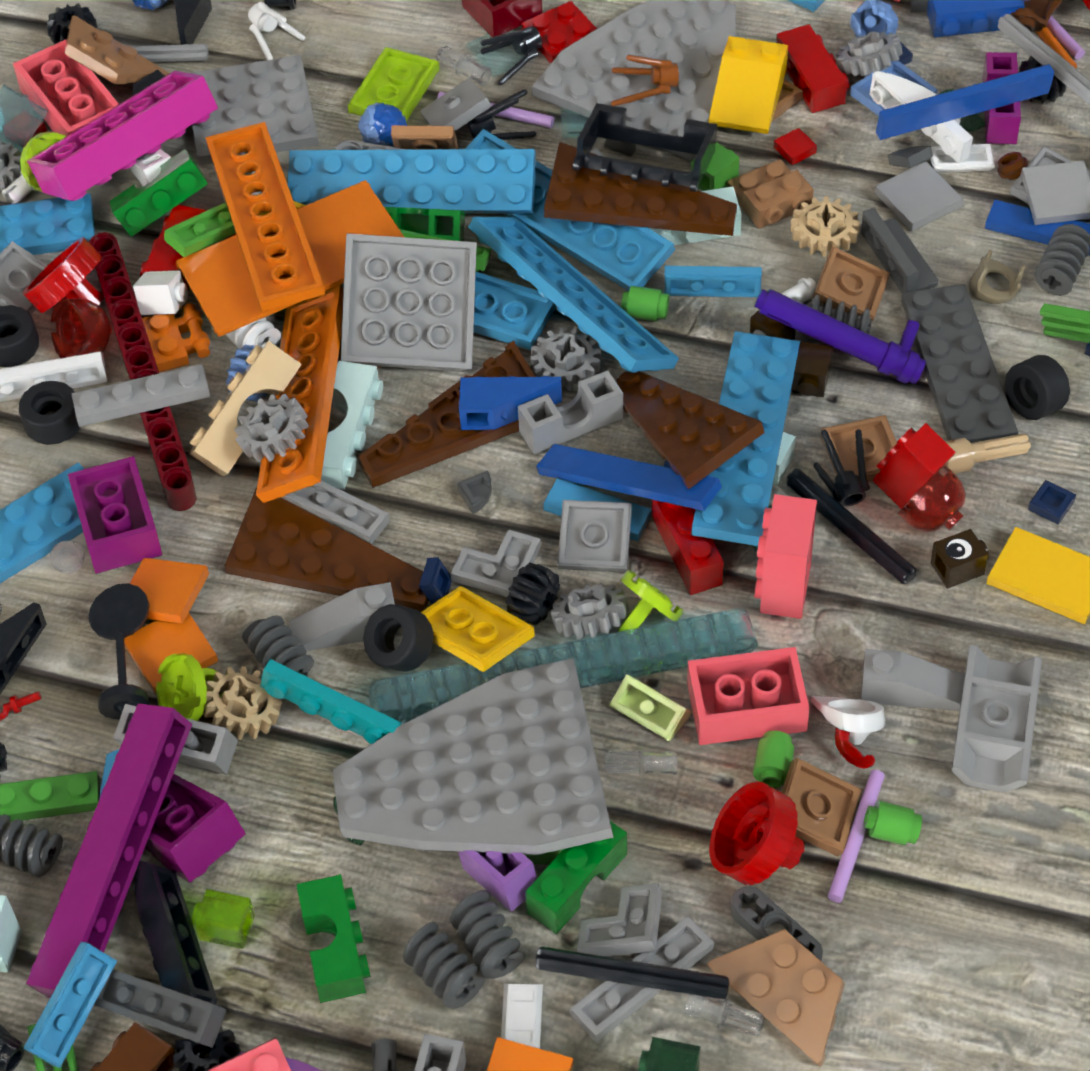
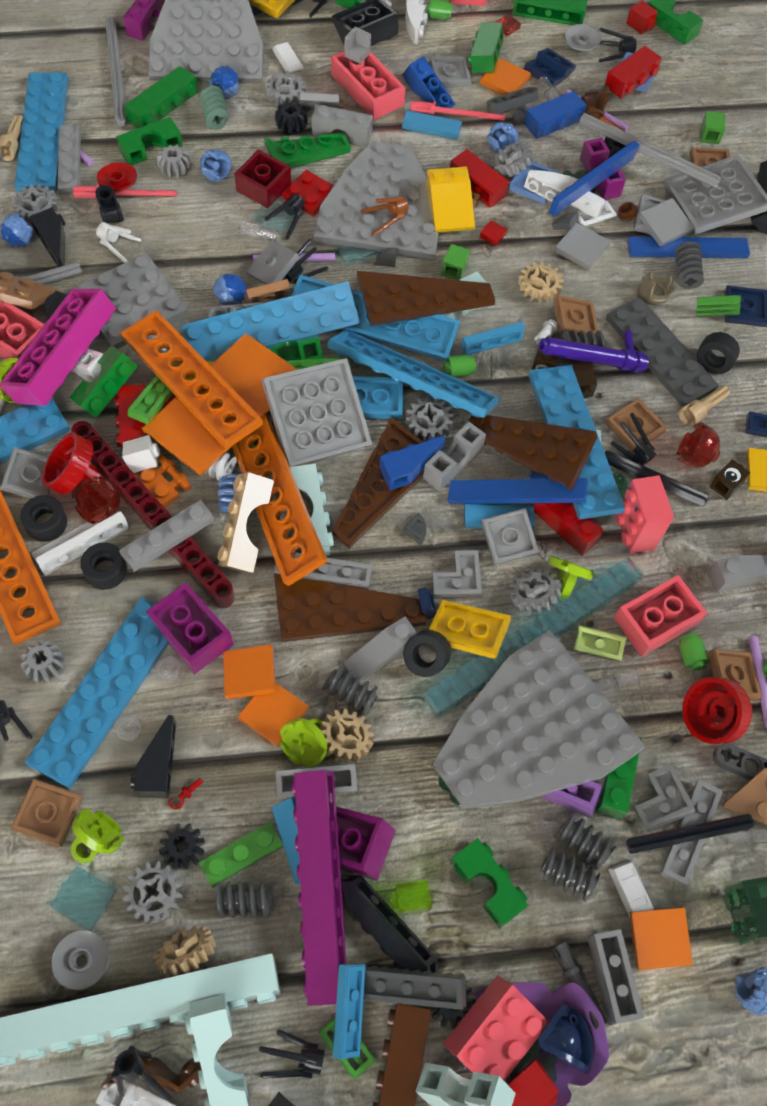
camera: 30 degrees left, 10 degrees up
black piece [88,583,150,720] -> none
light grey gear [235,394,309,462] -> none
teal plate [260,659,401,744] -> none
lime tile [348,47,440,122] -> none
black gear [506,562,560,625] -> none
black hinge [573,103,718,192] -> none
medium nougat plate [727,159,814,229] -> none
white piece [811,696,886,769] -> none
dark grey panel [861,208,939,293] -> none
red brick [872,423,956,509] -> none

